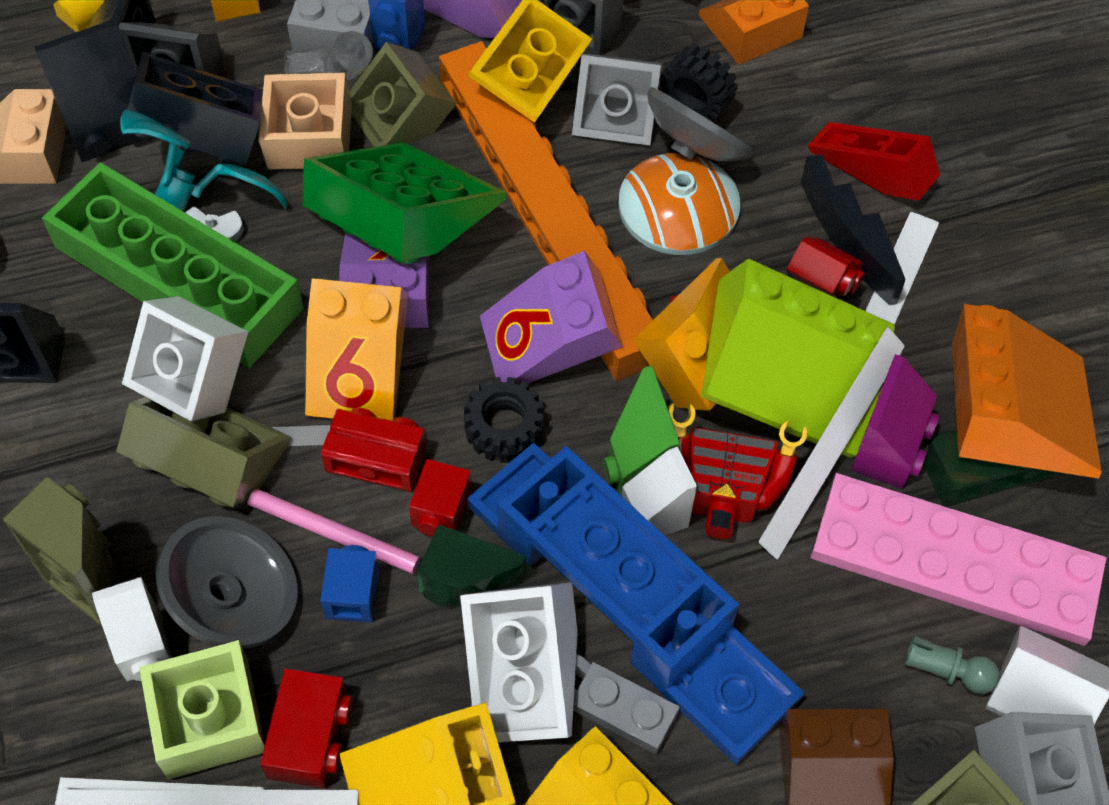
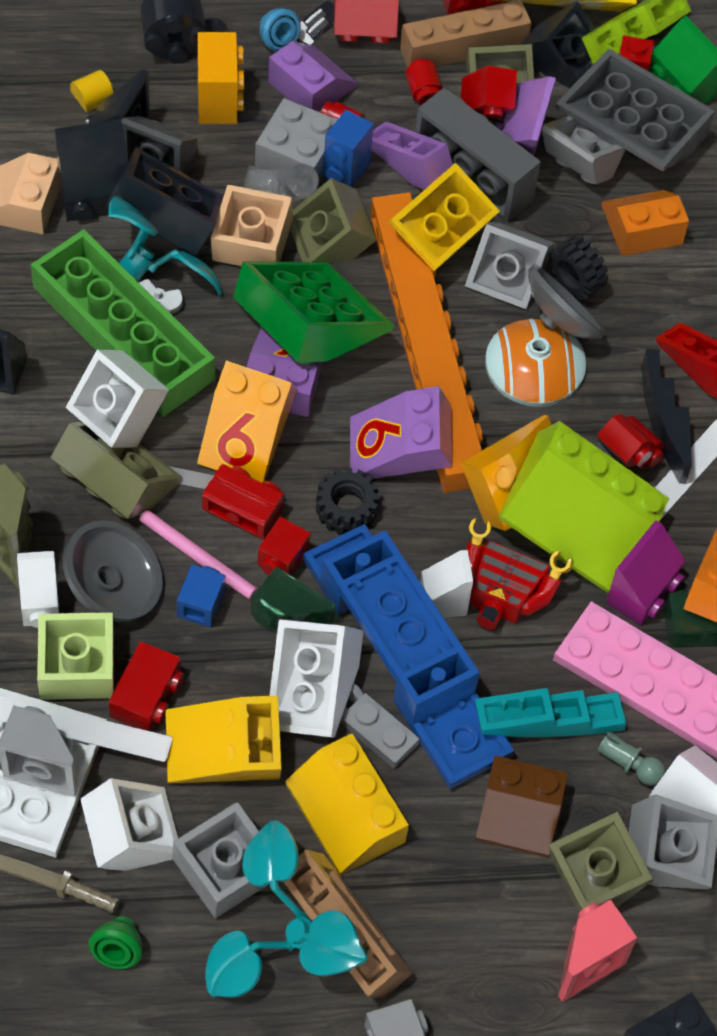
camera: 10 degrees right, 0 degrees up
bright green slope [603,366,680,496] -> none
white sticker [759,327,904,559] -> none
none -> teal slope [475,688,626,737]

